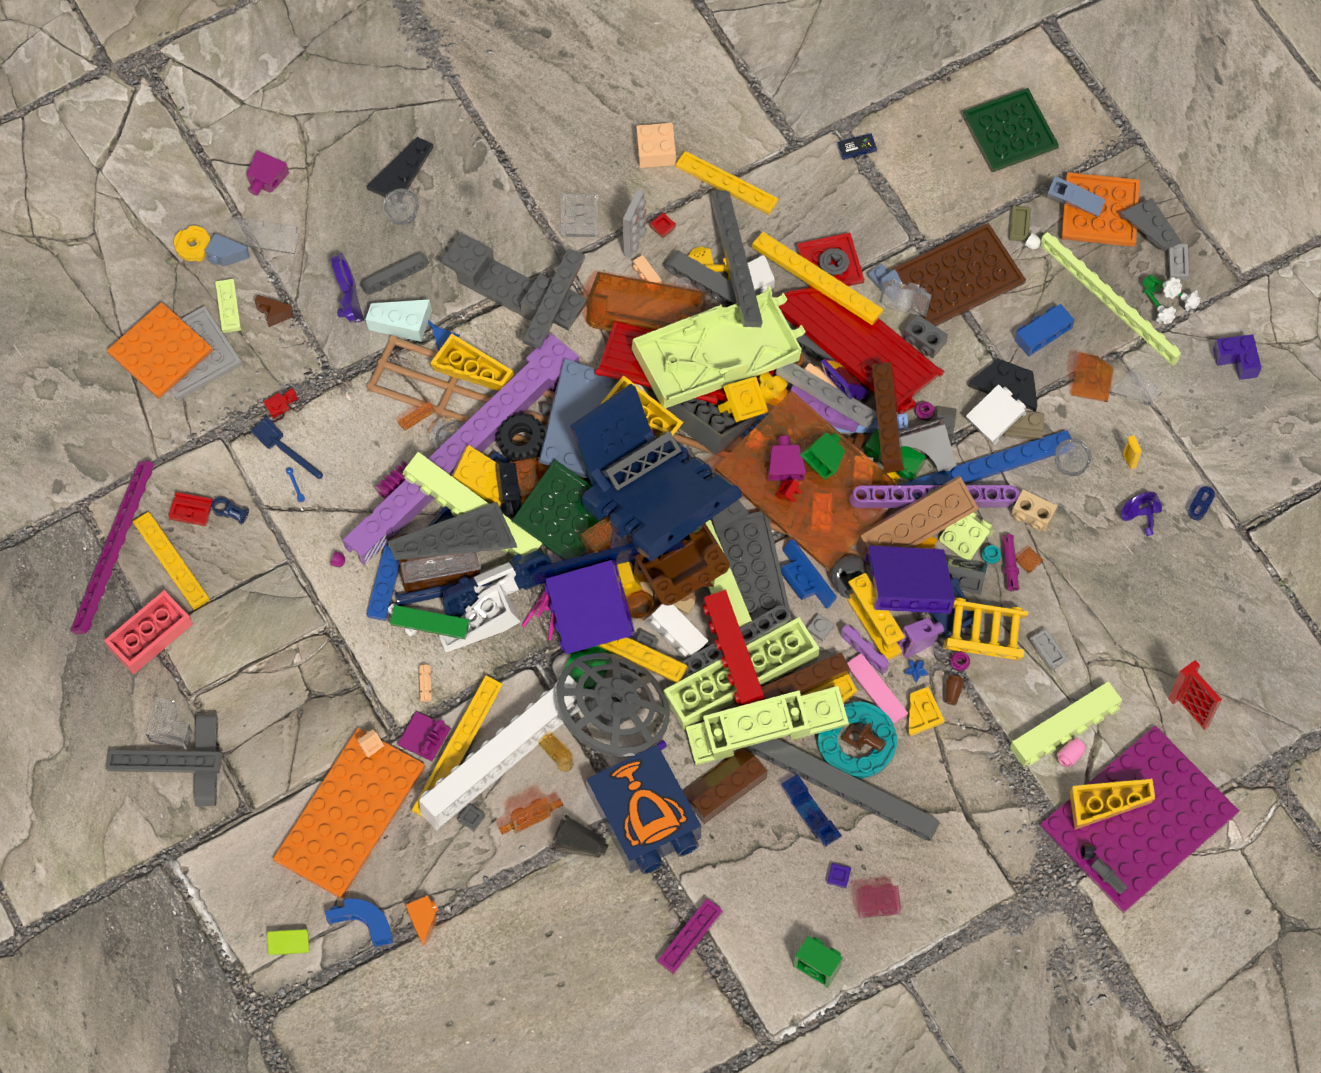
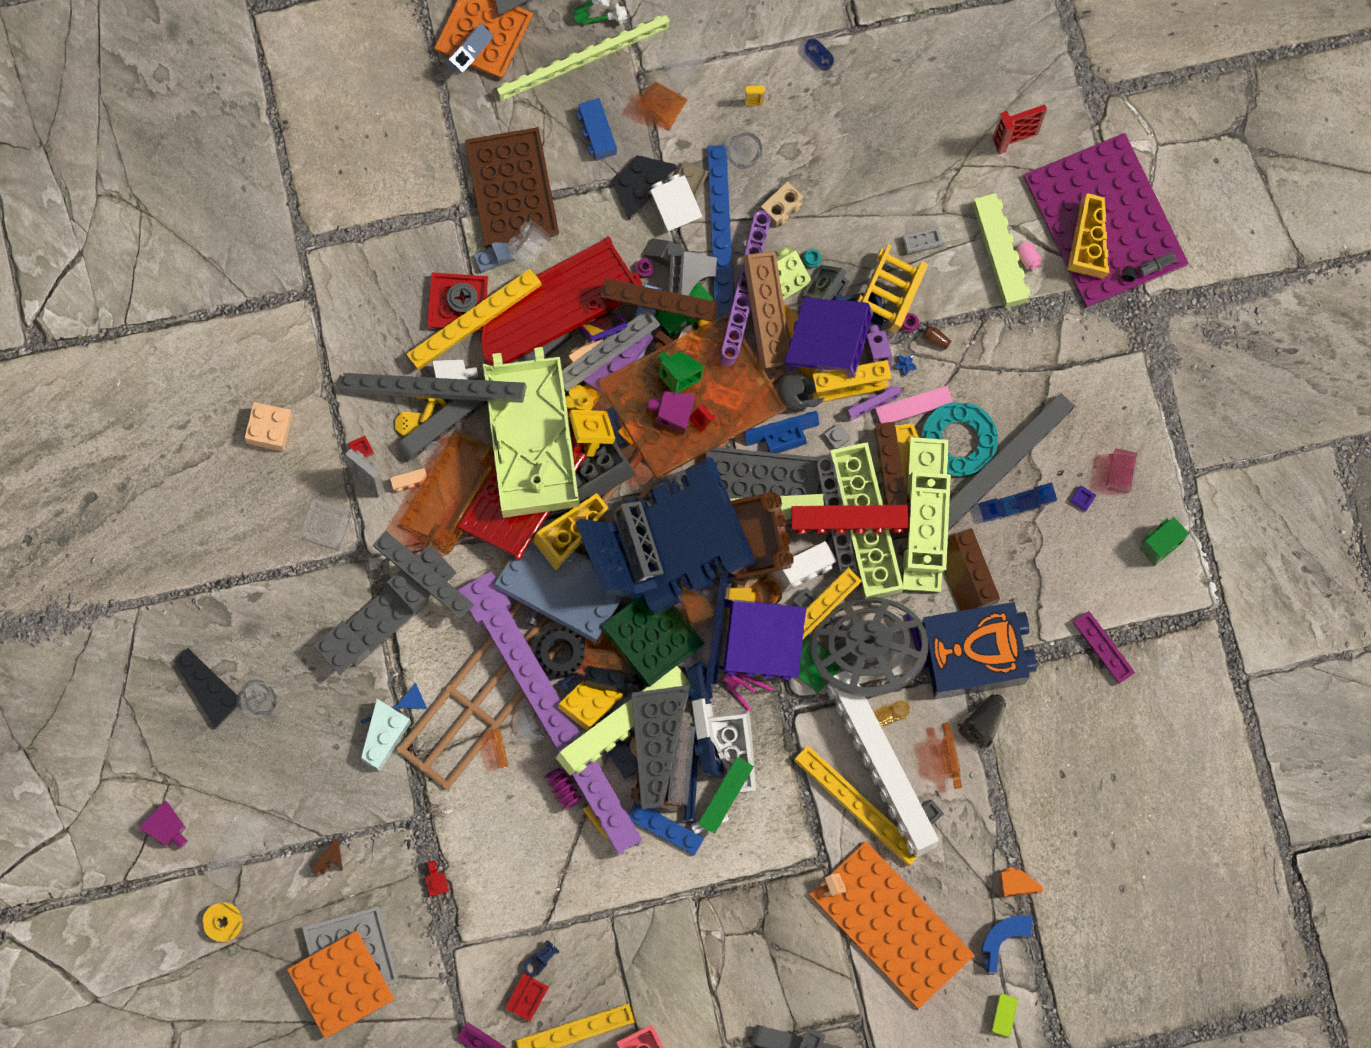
camera: 80 degrees left, 10 degrees up
sand blue slope [205,233,250,267] -> none
yellowish green plate [215,279,241,333] -> none
dark blue piece [250,417,323,479] -> none
blue hinge [286,467,305,503] -> none
magenta hinge [330,551,345,567] -> none
dark purple animal [331,253,364,323] -> none
dark grey beam [361,253,429,295] -> none
magenta hinge [397,711,451,762] -> none
light nougat axle [419,664,432,702] -> none
yellow wedge [430,334,515,391] -> none
yellow tile [676,151,779,215] -> none
tile [837,133,877,160] -> none
reddish brown bracket [842,722,886,752] -> none
dark grey brick [903,314,948,358] -> none
yellow wing [908,687,945,737] -> none
dark green plate [962,88,1059,173] -> none
magenta pin [1002,534,1020,592] -> none
olive tile [1009,206,1031,242] -> none
clear orange tile [1016,547,1043,574] -> none
white hinge [1025,233,1040,249] -> none
dark purple helmet [1121,491,1162,536] -> none

